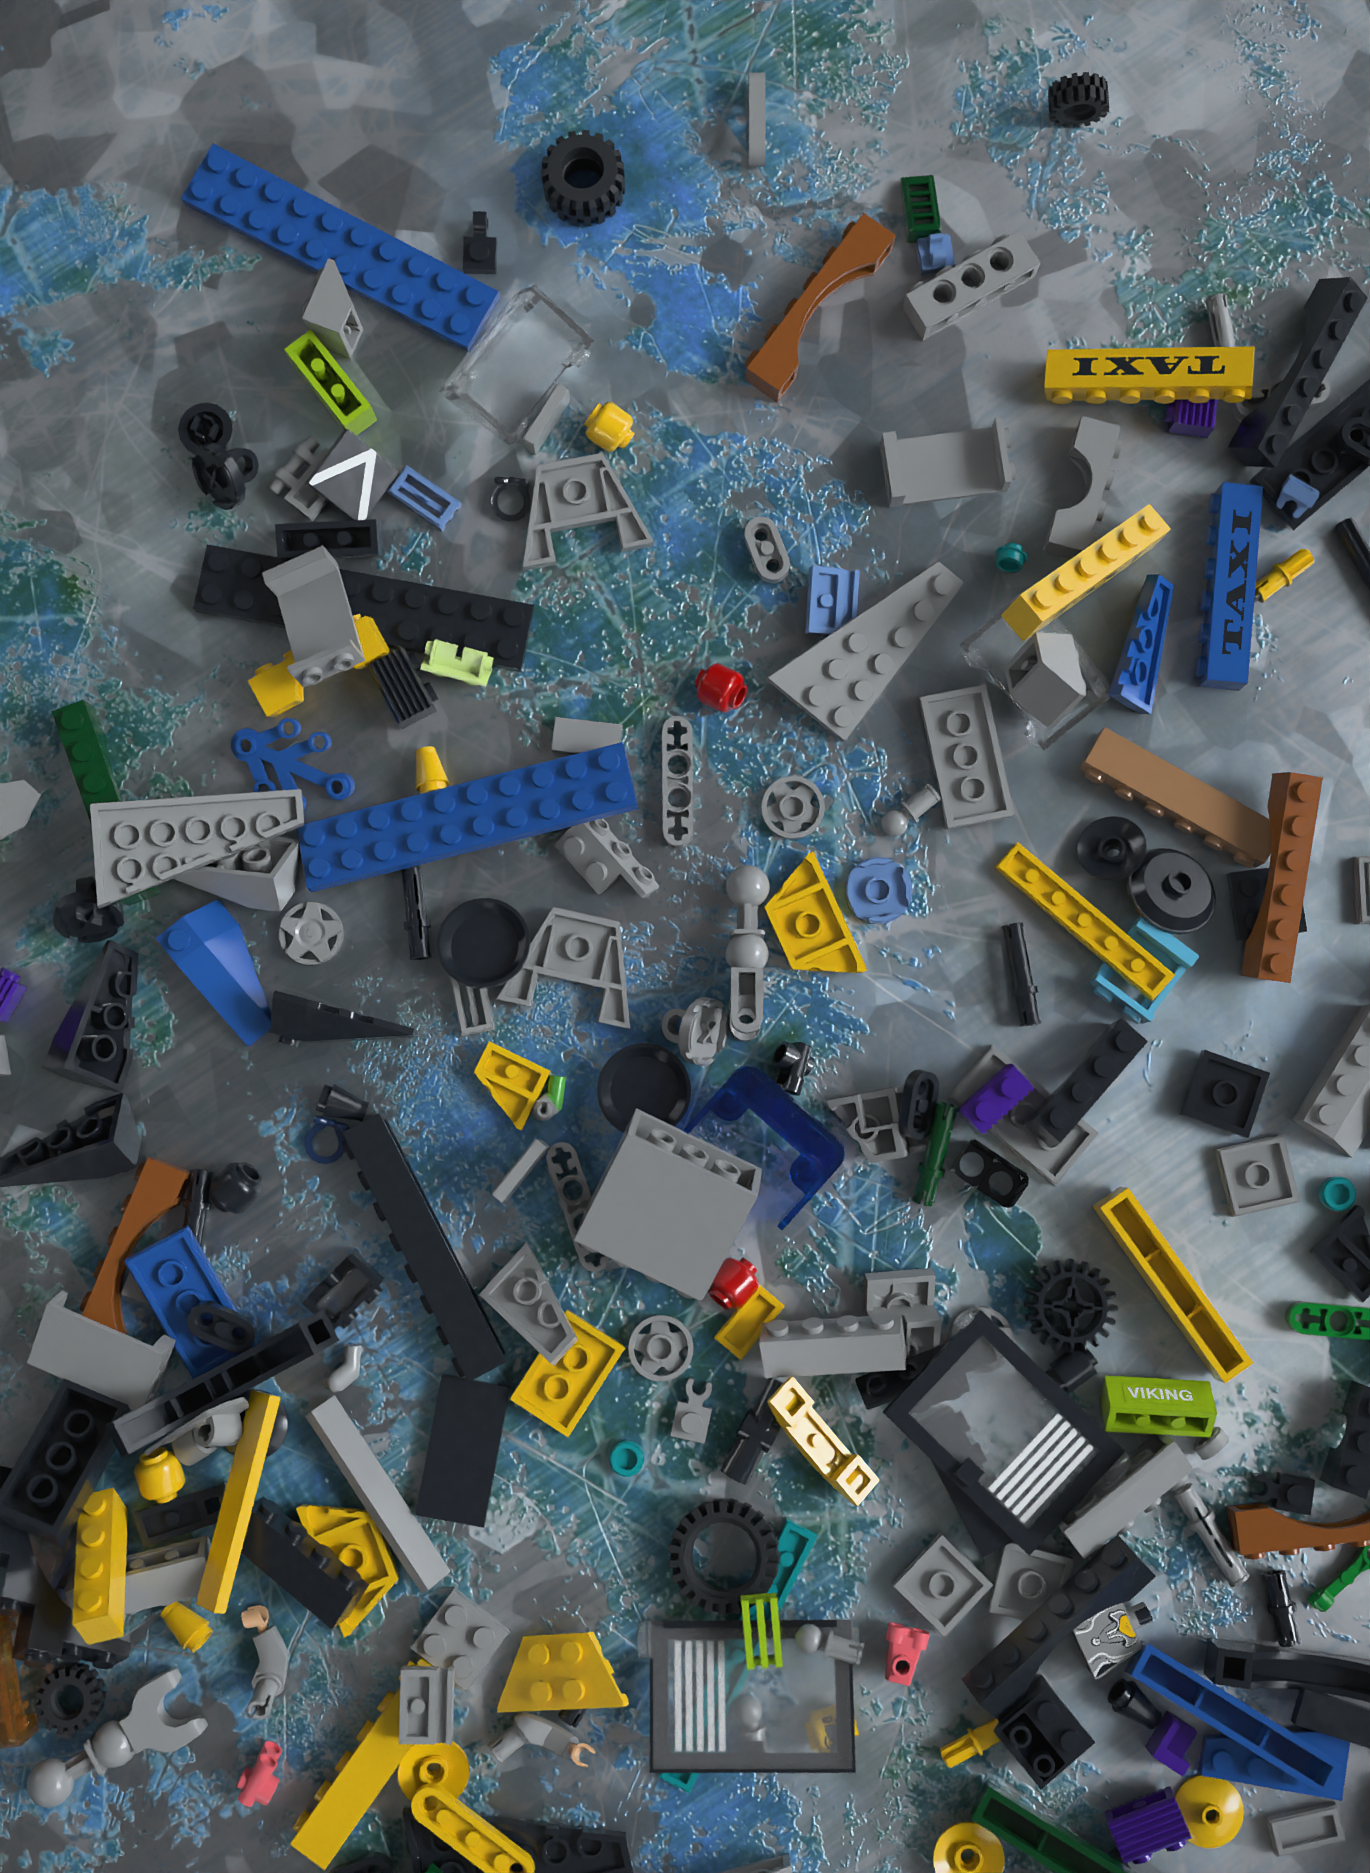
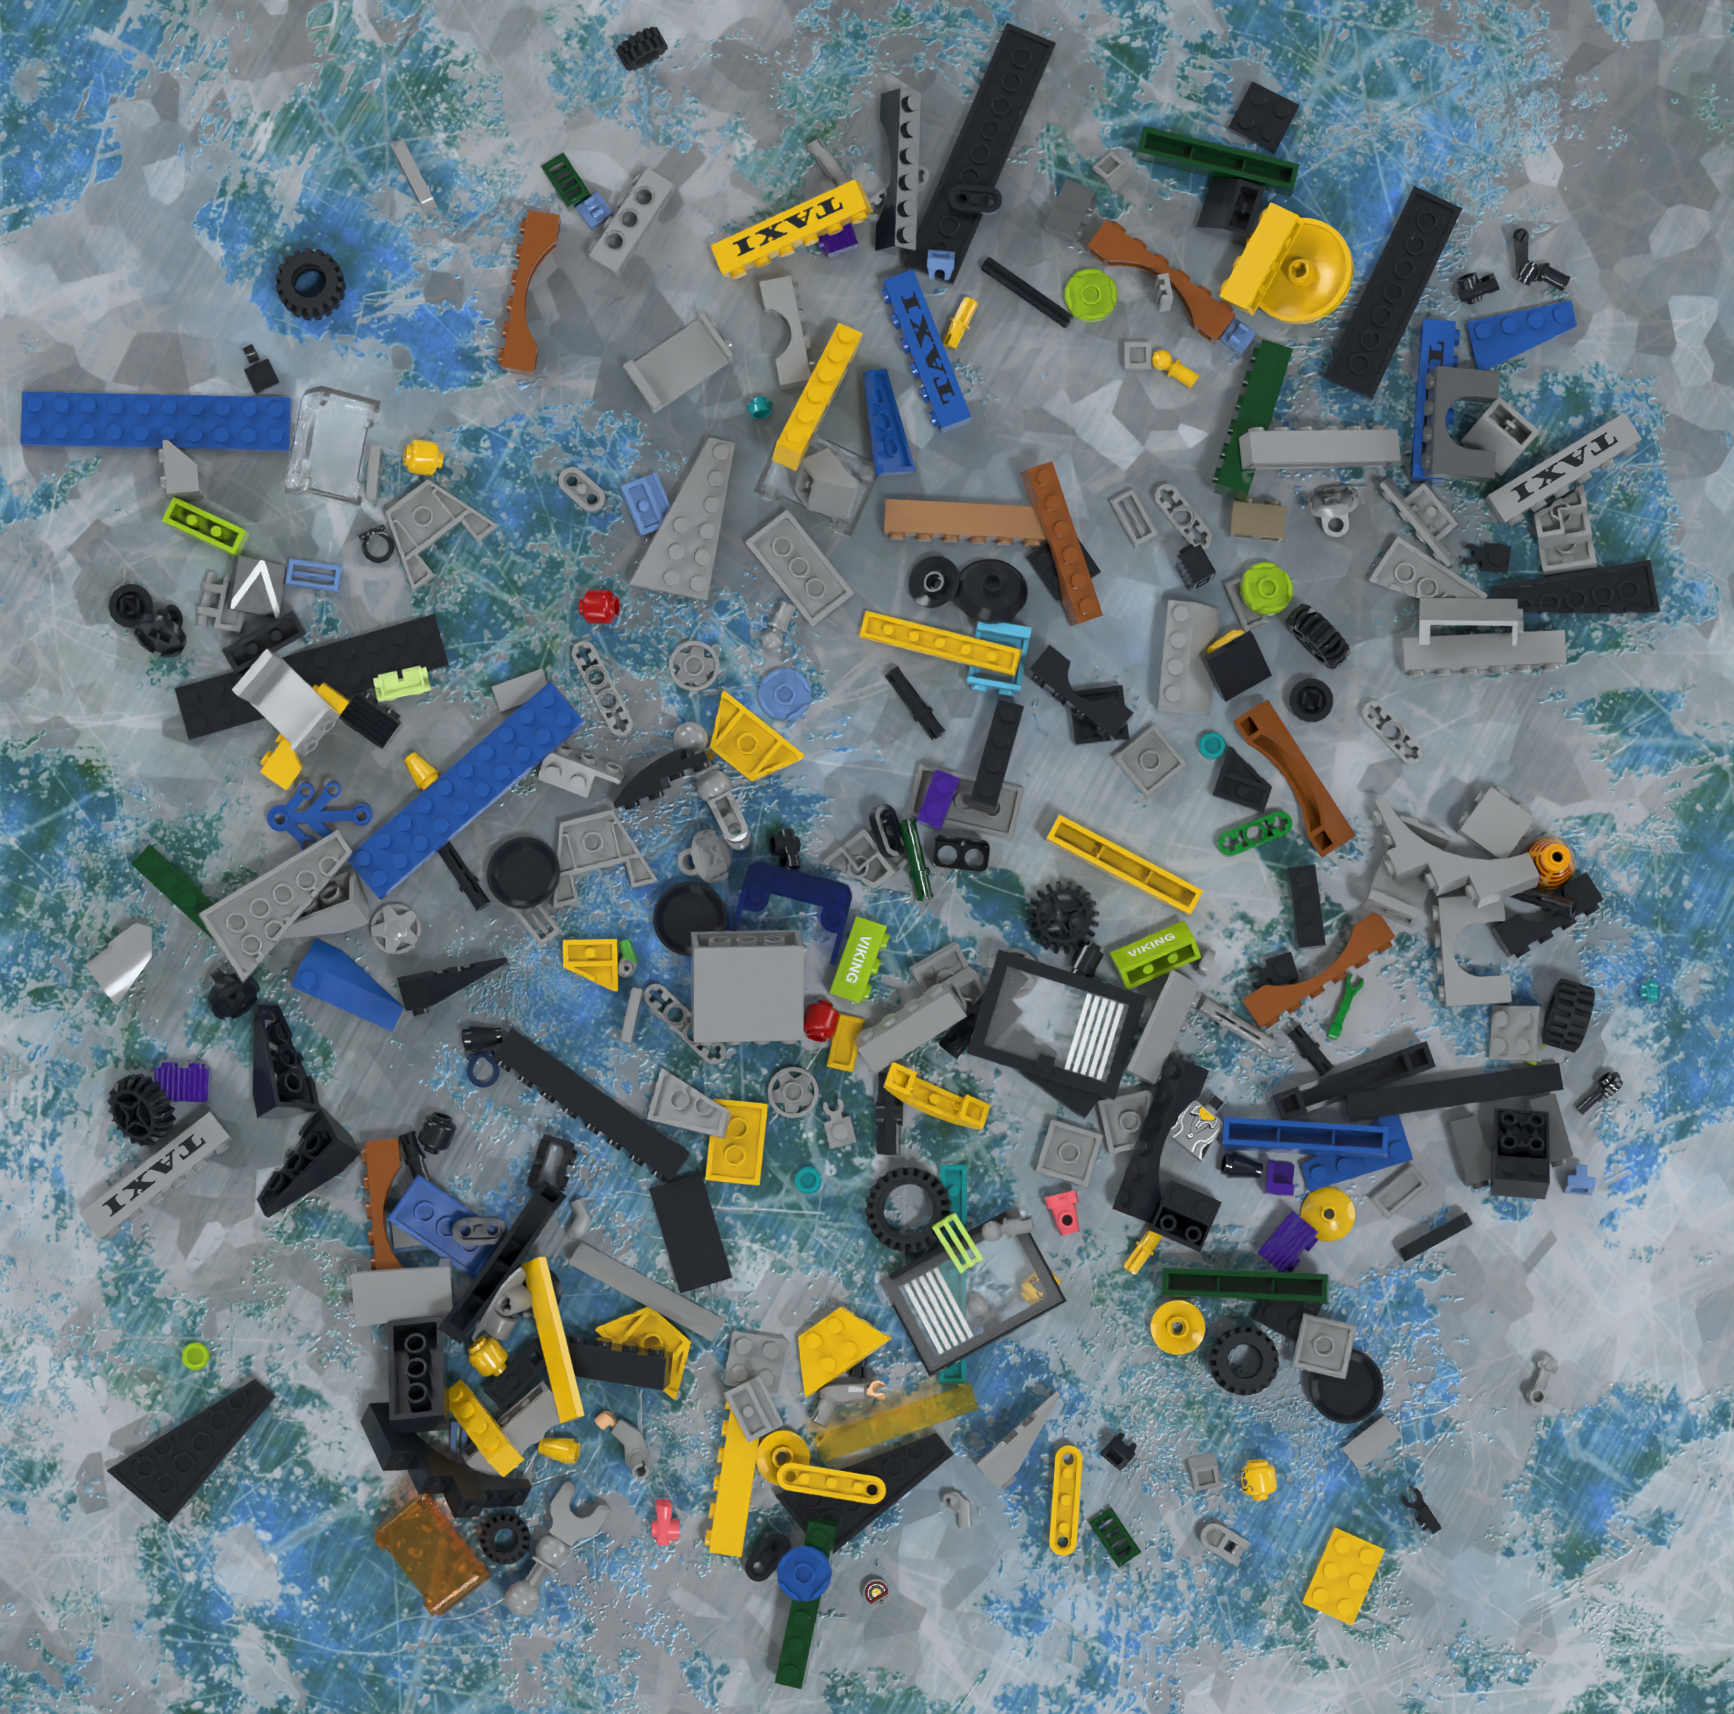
camera: 30 degrees left, 0 degrees up
none -> black slope [613,748,716,810]
none -> clear yellow brick [814,1383,979,1462]
none -> lime brick [830,916,890,1005]
none -> black arch [1029,645,1134,741]

